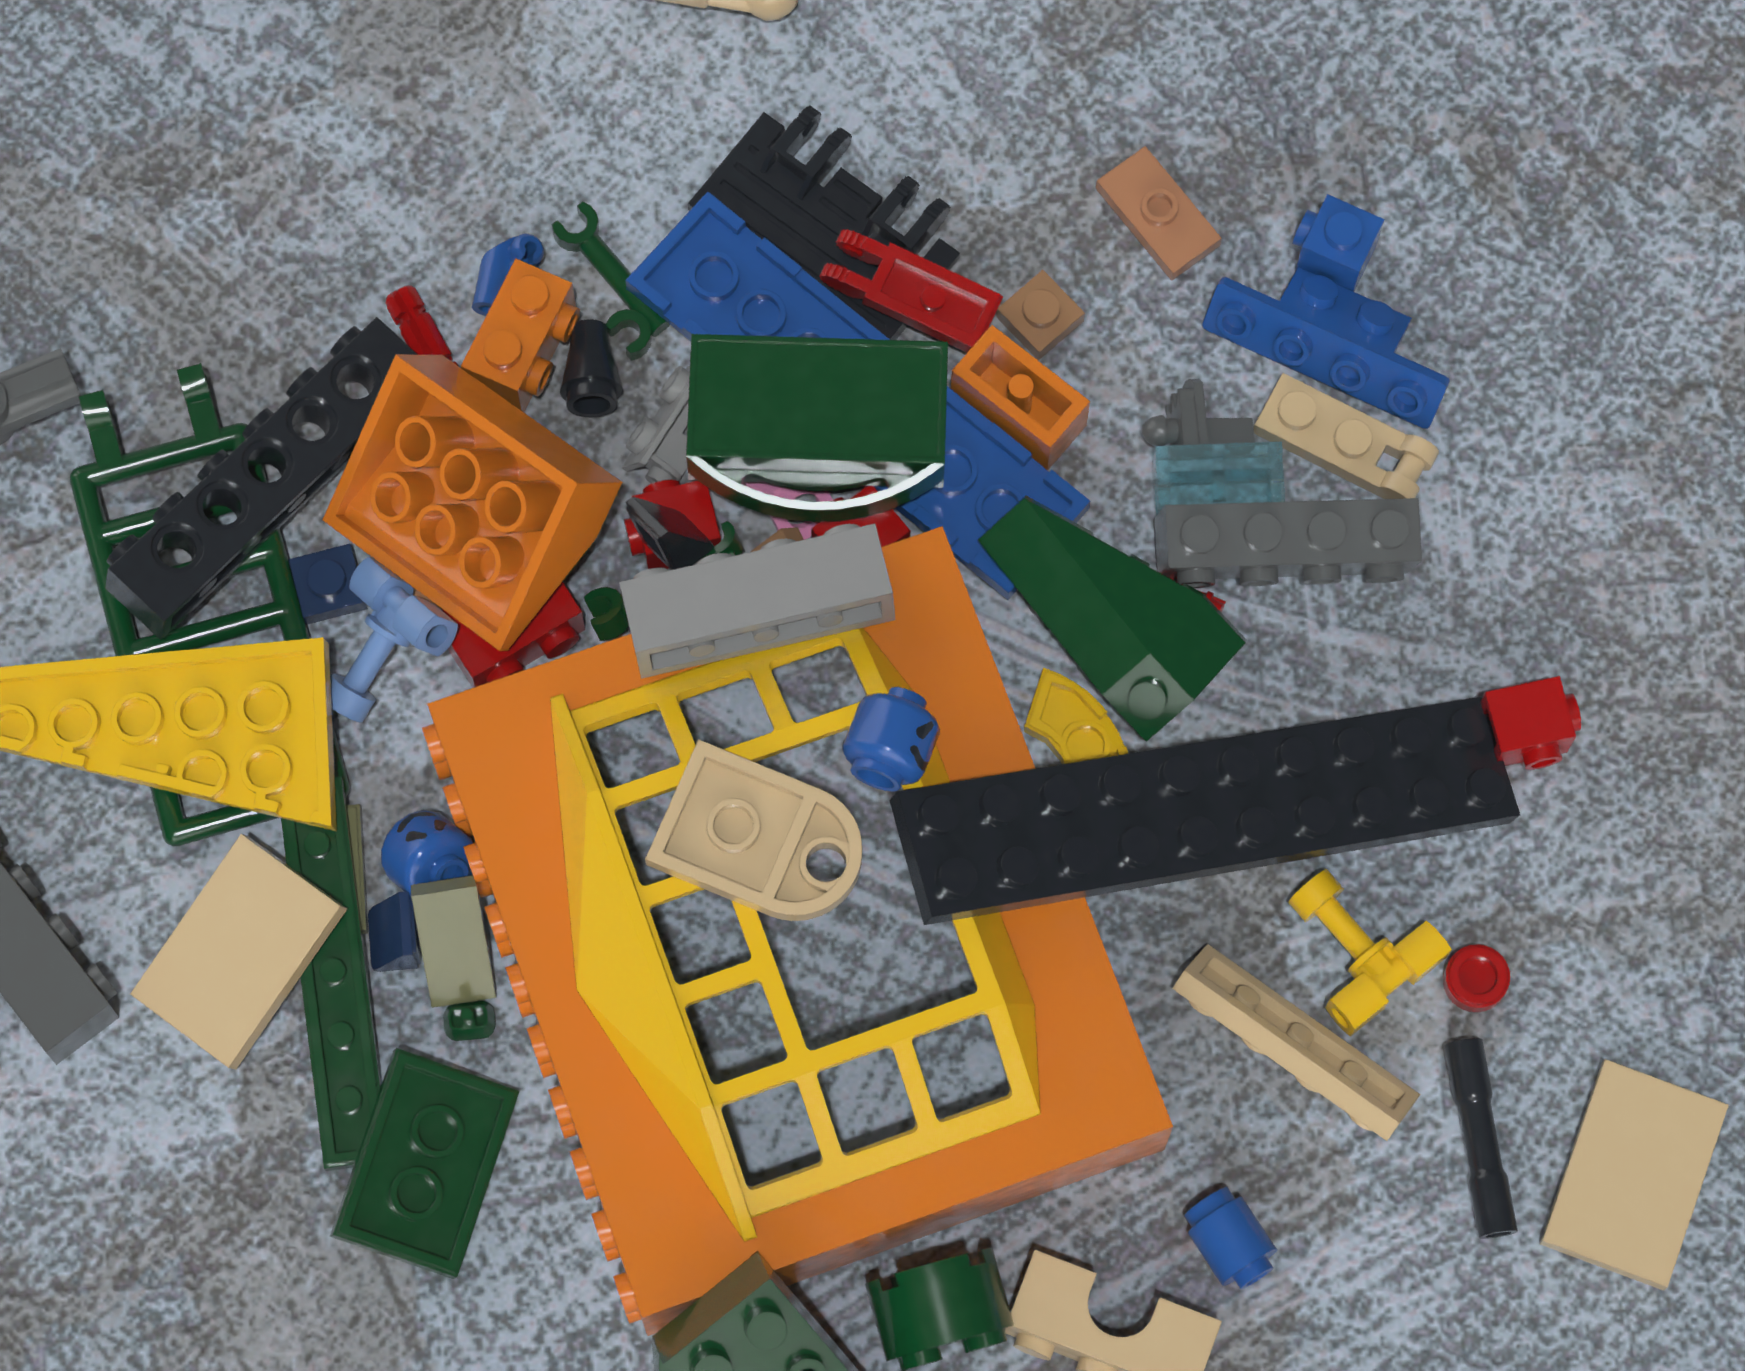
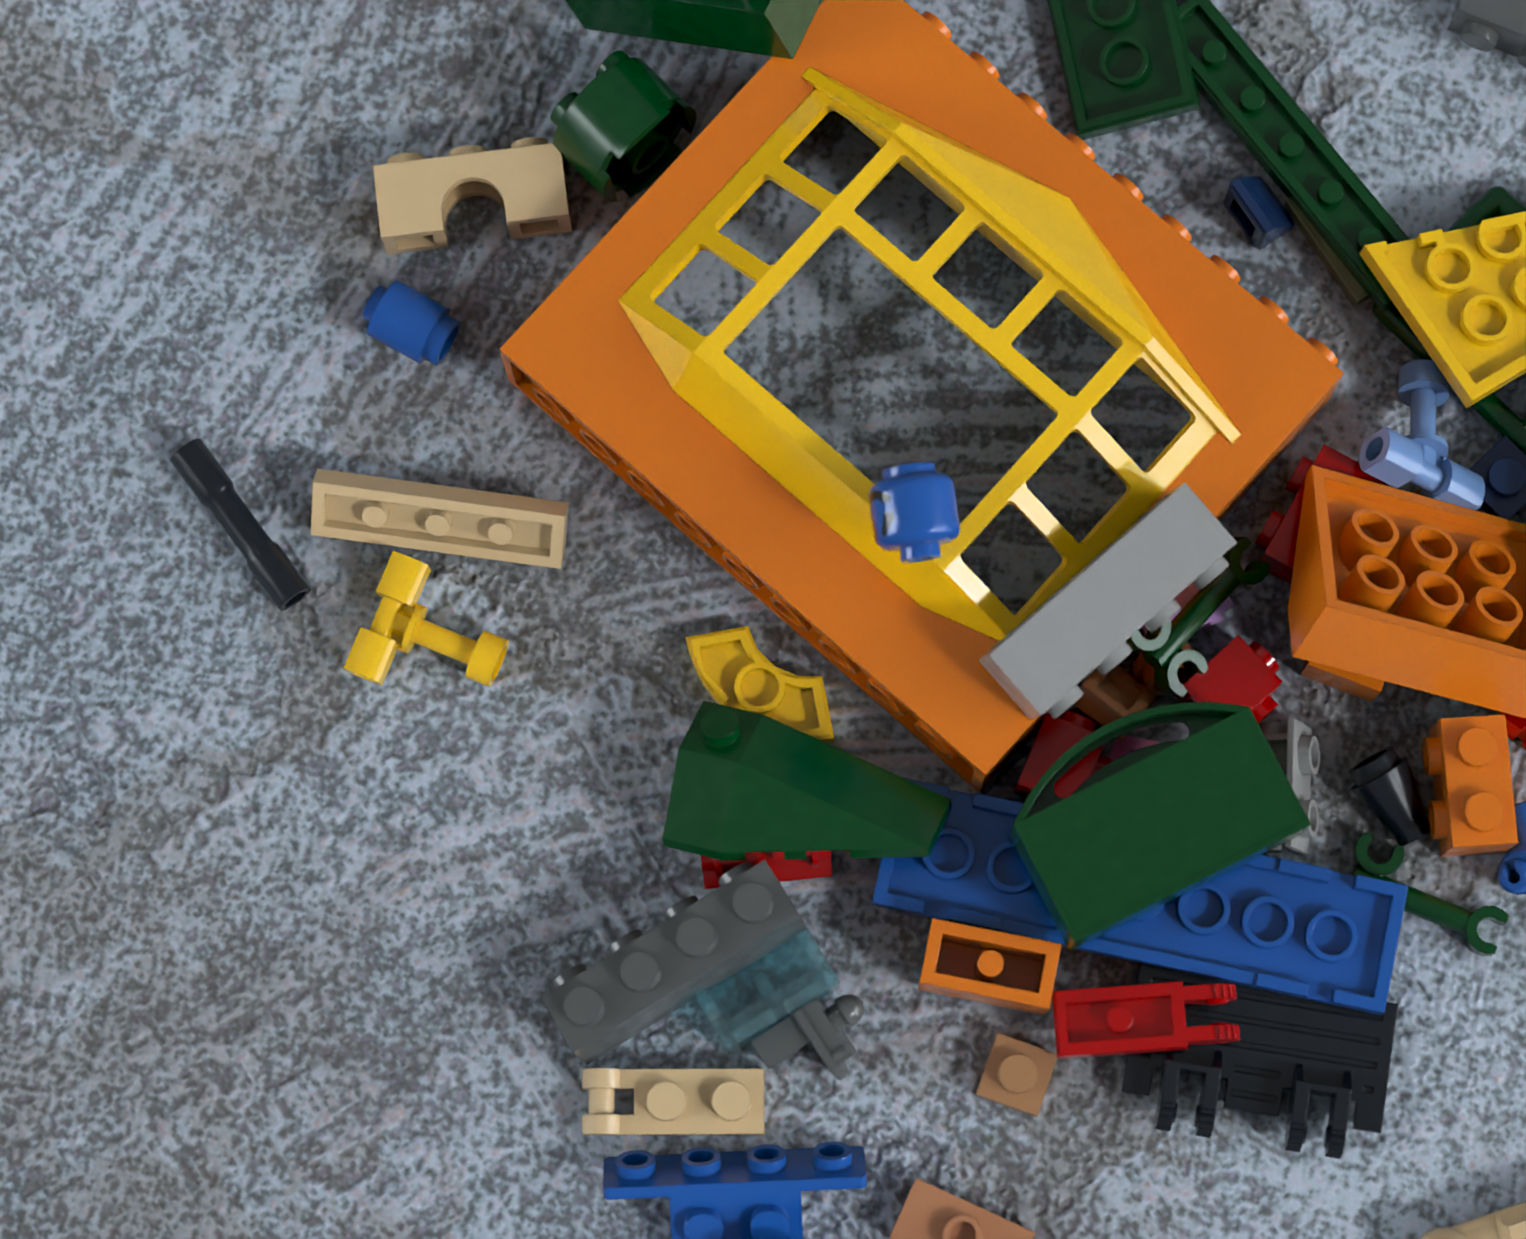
camera: 155 degrees right, 5 degrees up
tan tile [130,834,347,1070] -> none
blue head [381,810,473,896] -> none
tile [411,875,496,1008] -> none
dark green rock [443,1001,496,1041] -> none
slope [625,497,714,570] -> none
tan tile [645,739,862,921] -> none
black plate [889,696,1520,925] -> none
red tile [1443,944,1510,1012] -> none
red brick [1480,676,1581,770] -> none
tan tile [1540,1059,1729,1291] -> none

